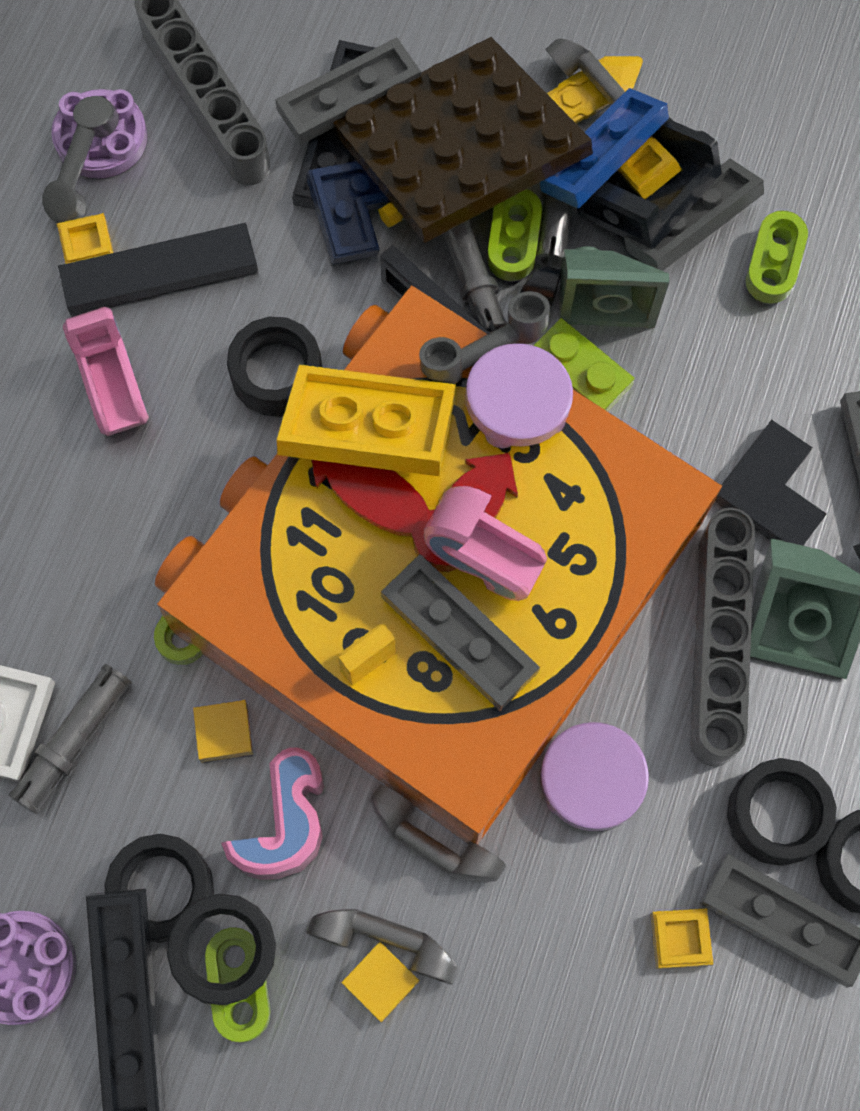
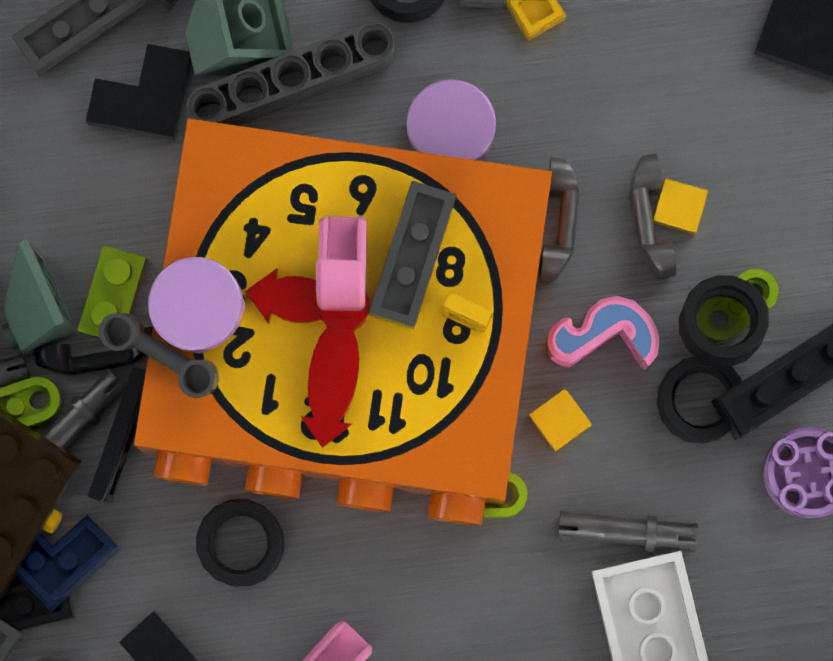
camera: 115 degrees left, 10 degrees up
yellow plate [276,365,456,476] -> none

